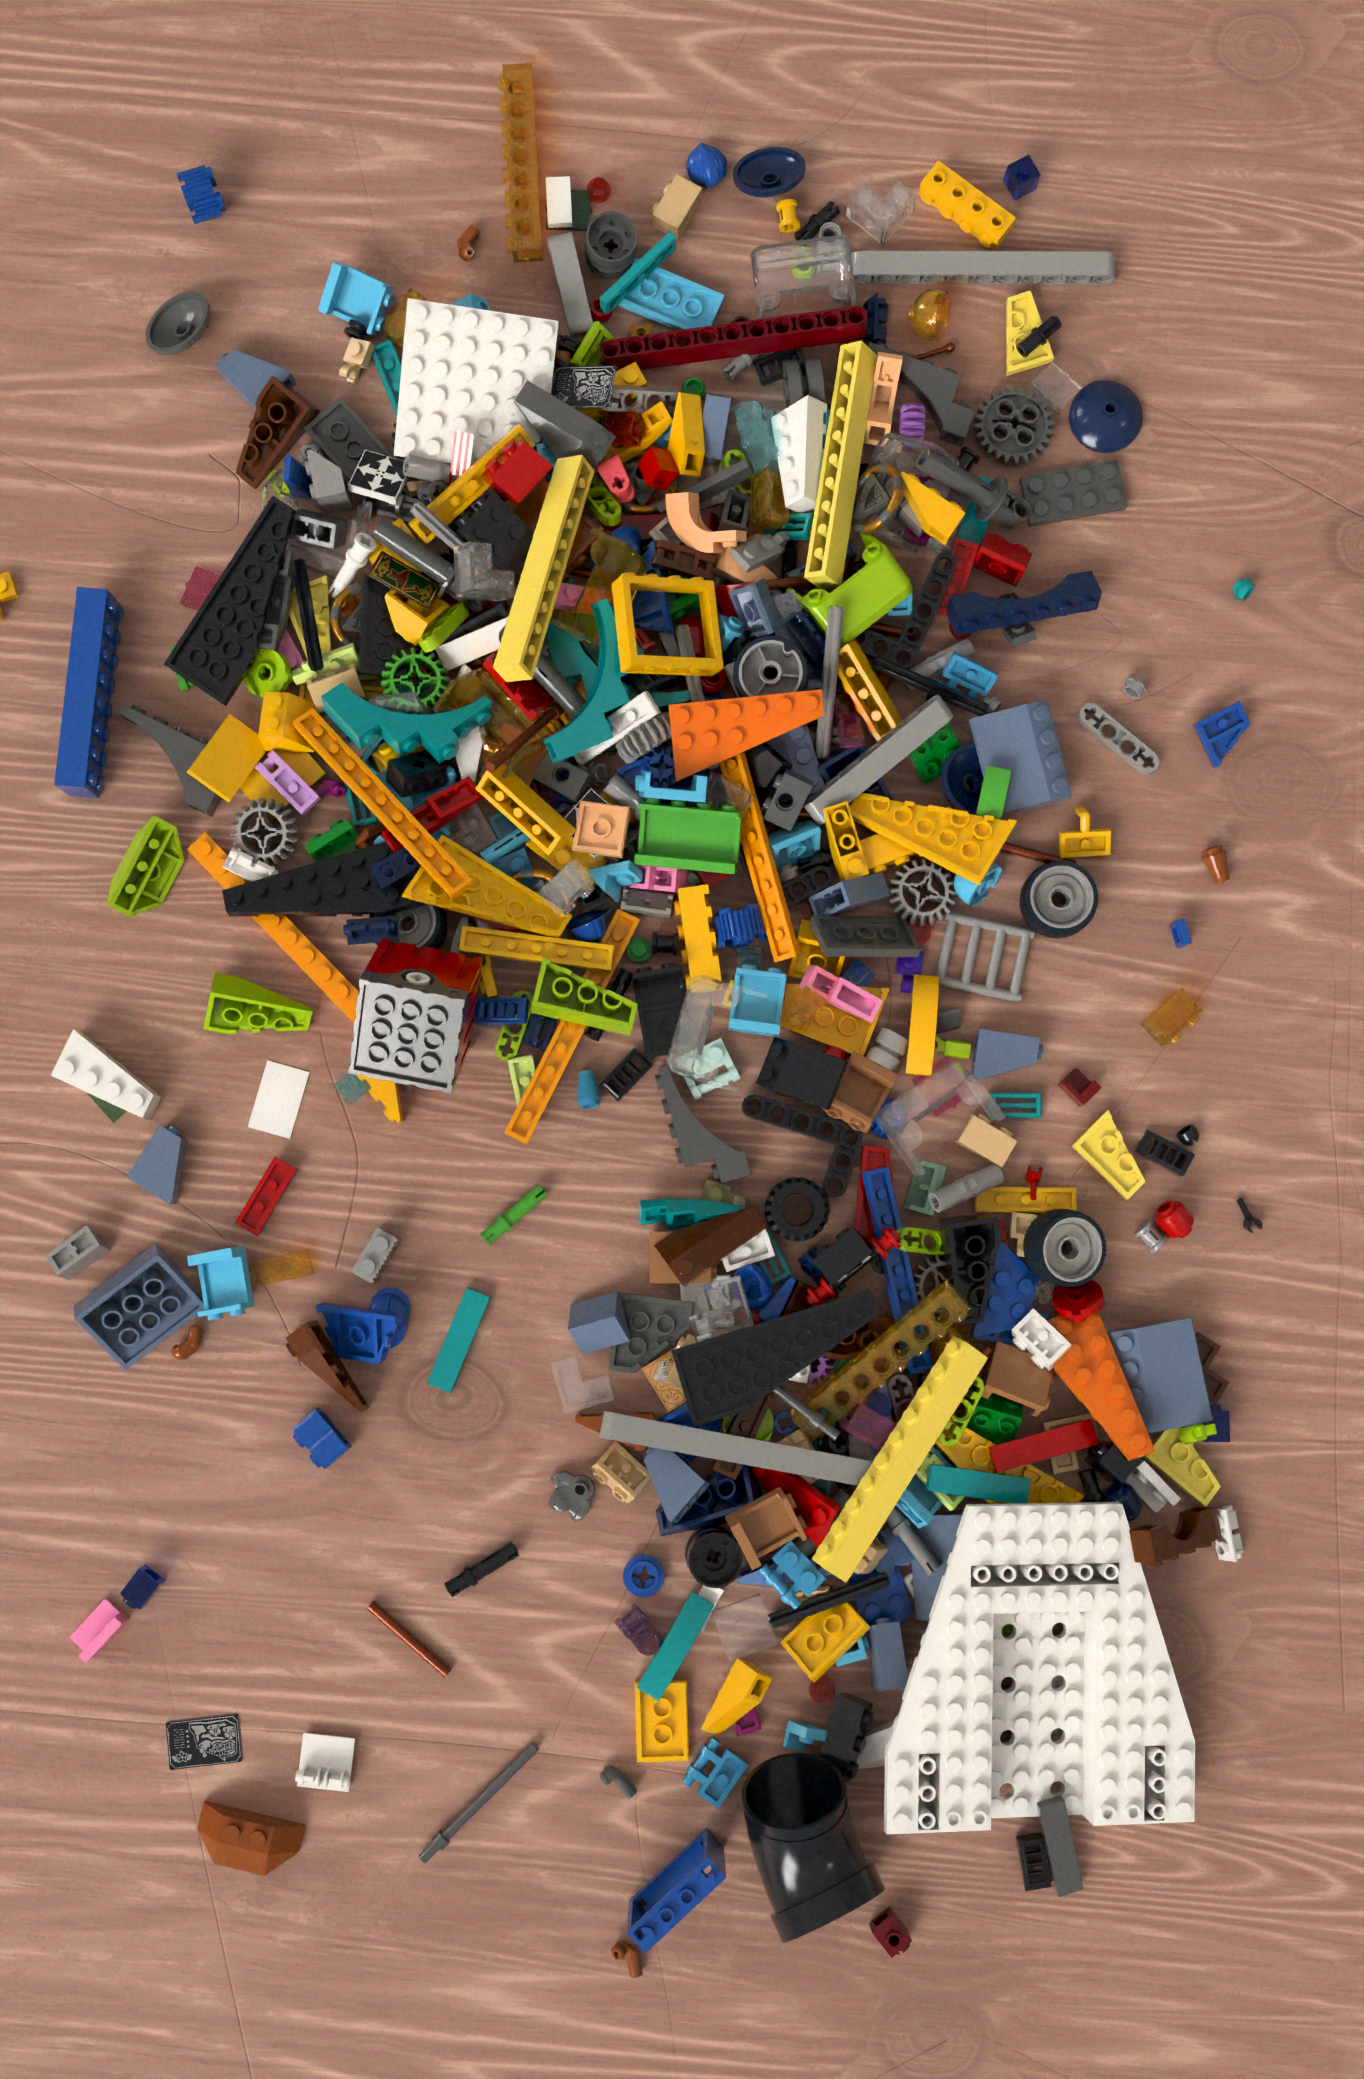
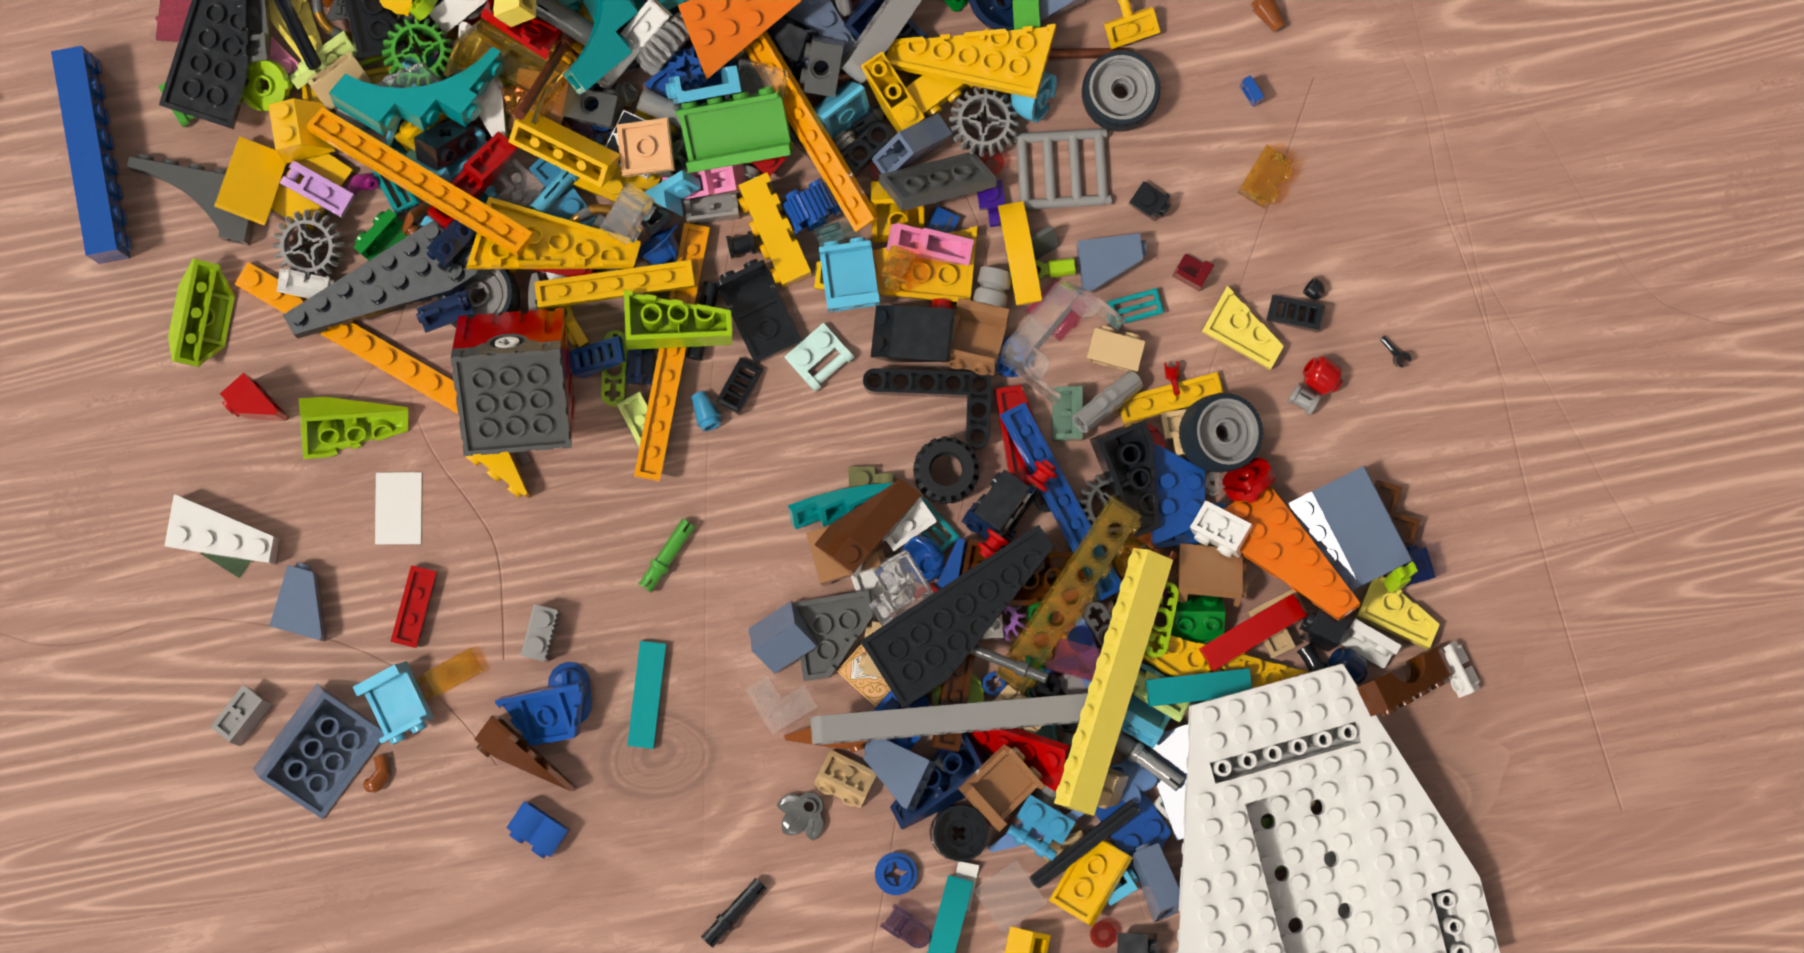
camera: 15 degrees left, 0 degrees up
clear light blue tile [333,1073,369,1106] -> none
green plate [627,937,652,963] -> none
dark grey arch [655,1066,751,1183] -> none
clear windscreen [667,975,768,1094] -> none
lime beam [897,1227,944,1256] -> none
none -> red slope [220,373,289,421]
none -> black bracket [1129,181,1171,221]

